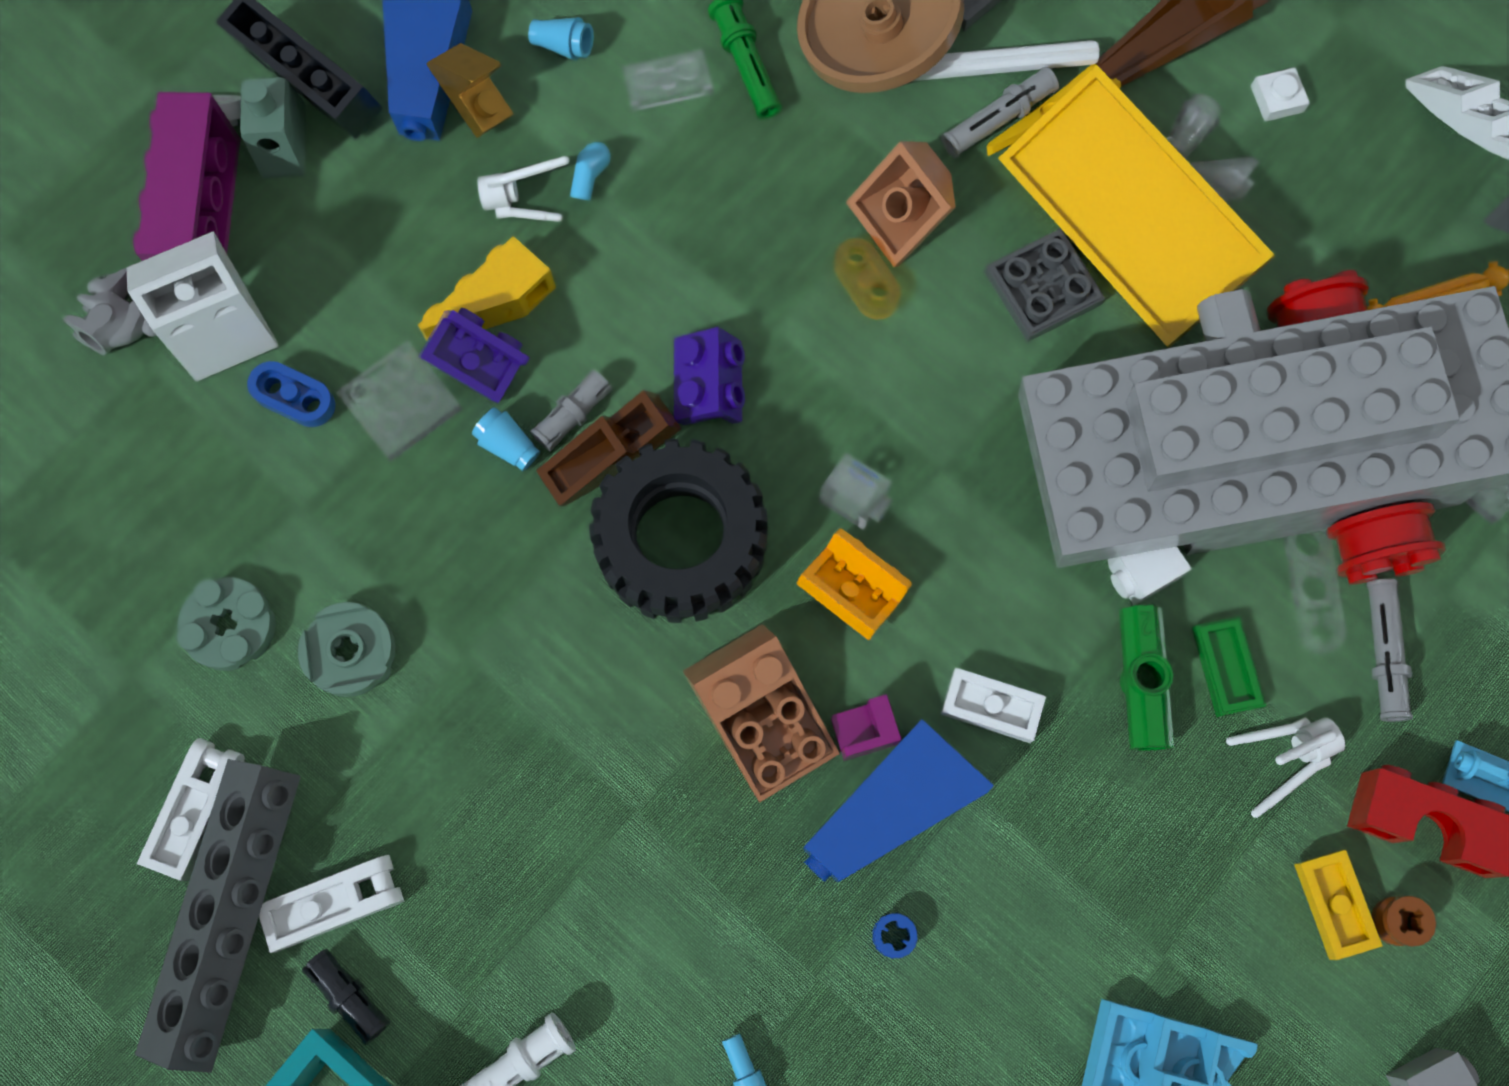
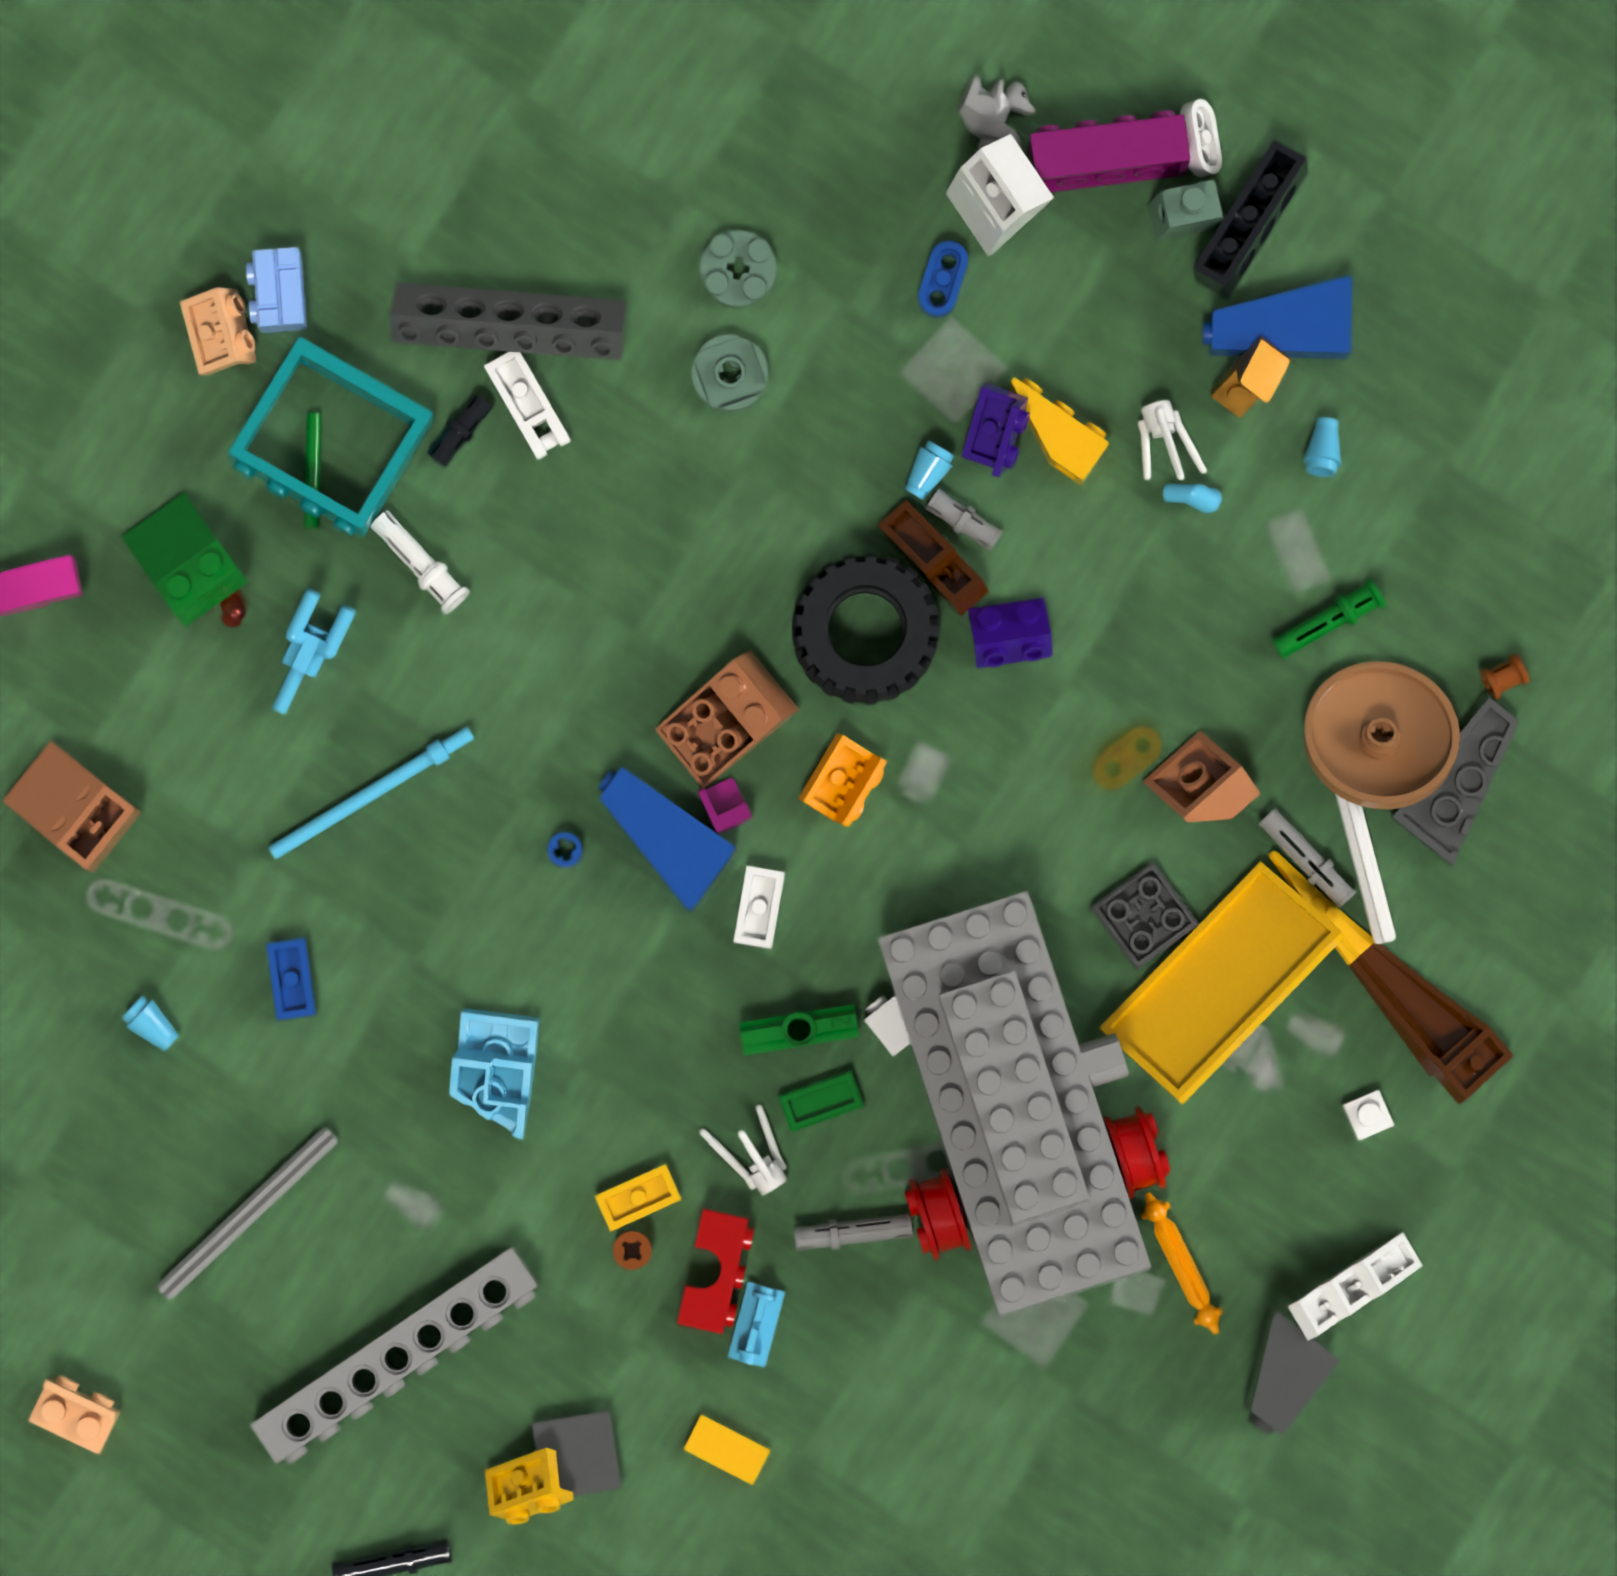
camera: 80 degrees right, 10 degrees up
white plate [137,738,245,881] -> none

